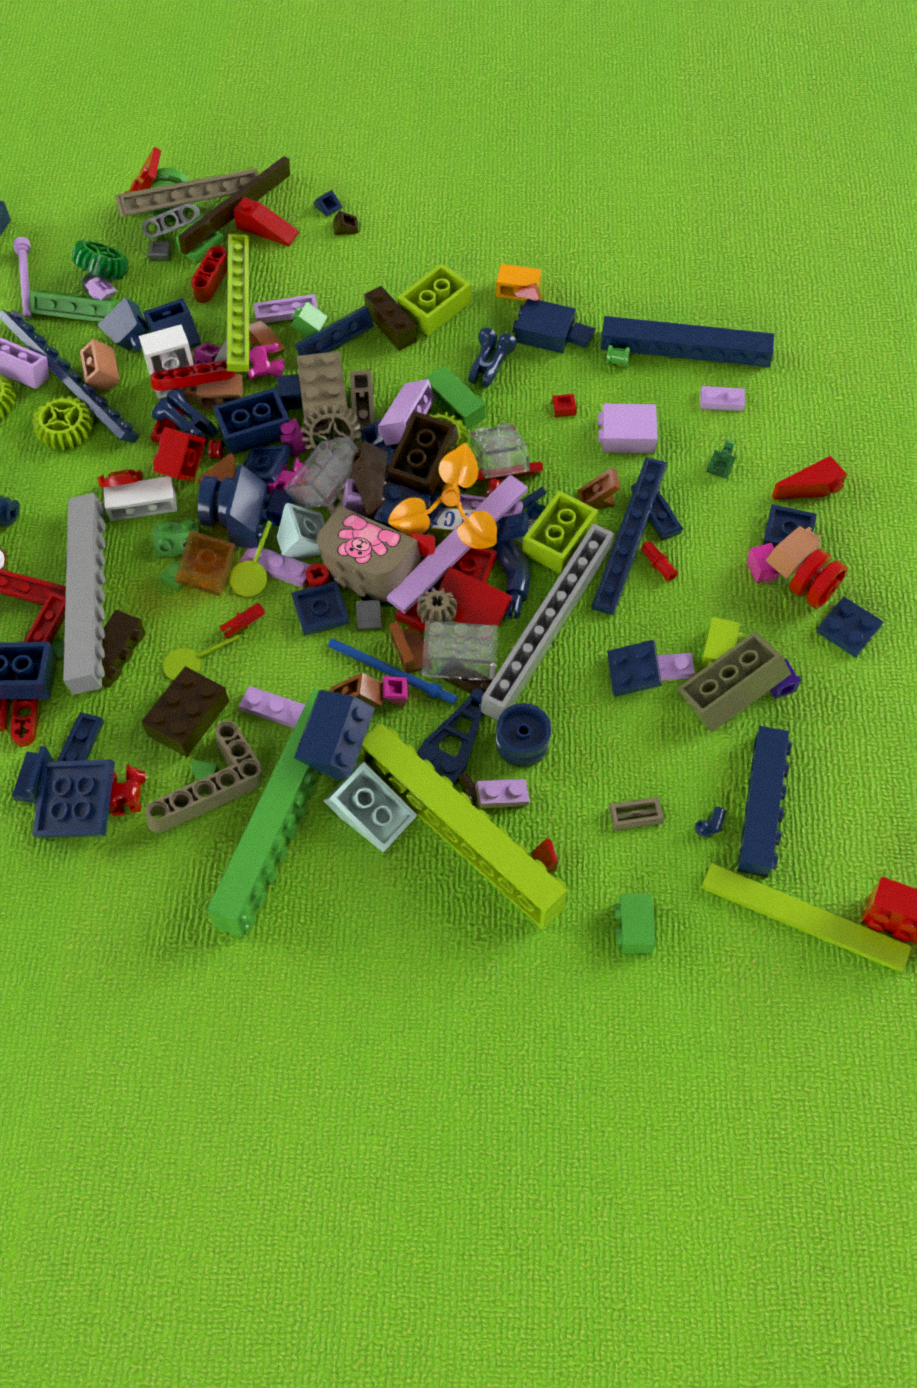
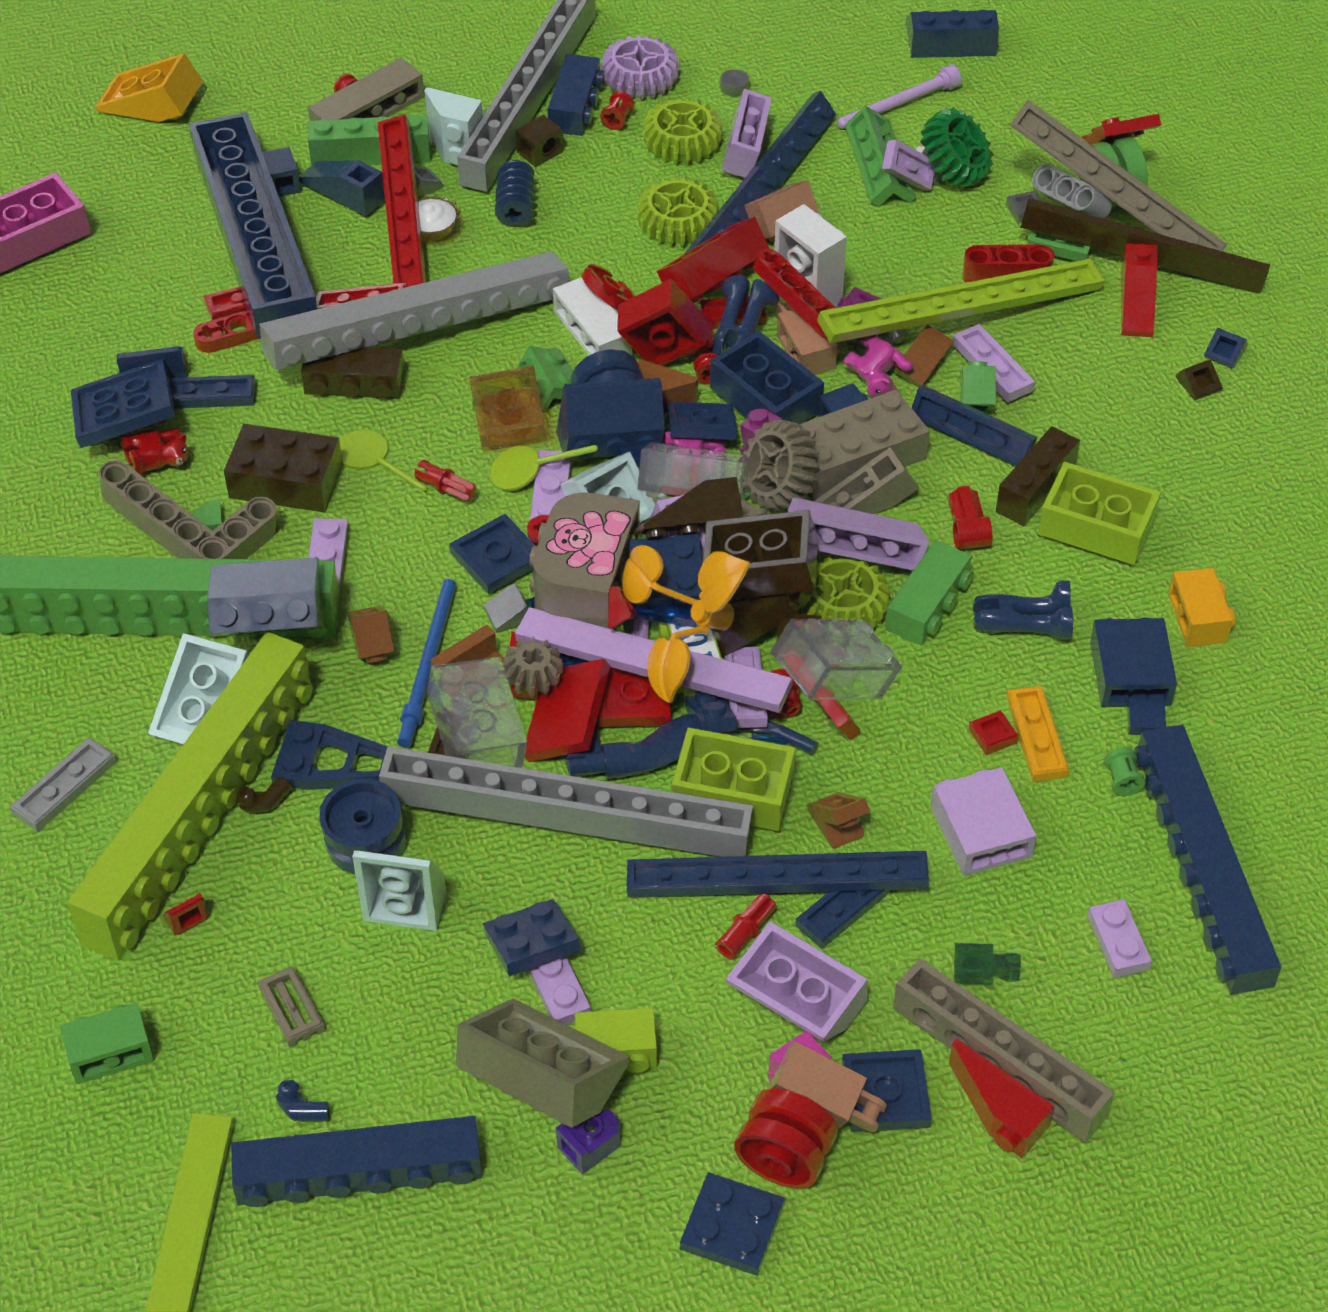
camera: 70 degrees right, 10 degrees down
torso [98,297,149,351] -> none
dark blue slope [143,298,202,348] -> none
dark pink slope [382,676,408,706] -> none
lavender plate [475,779,530,808] -> none
slope [515,283,542,301] -> none
none -> light grey tile [10,738,116,832]
none -> light aqua slope [352,850,447,931]
none -> red brick [657,217,770,303]
none -> lavender slope [726,921,867,1042]
none -> dark tan brick [893,958,1115,1143]
none -> red piece [948,486,993,550]
none -> light orange tile [1006,686,1069,782]

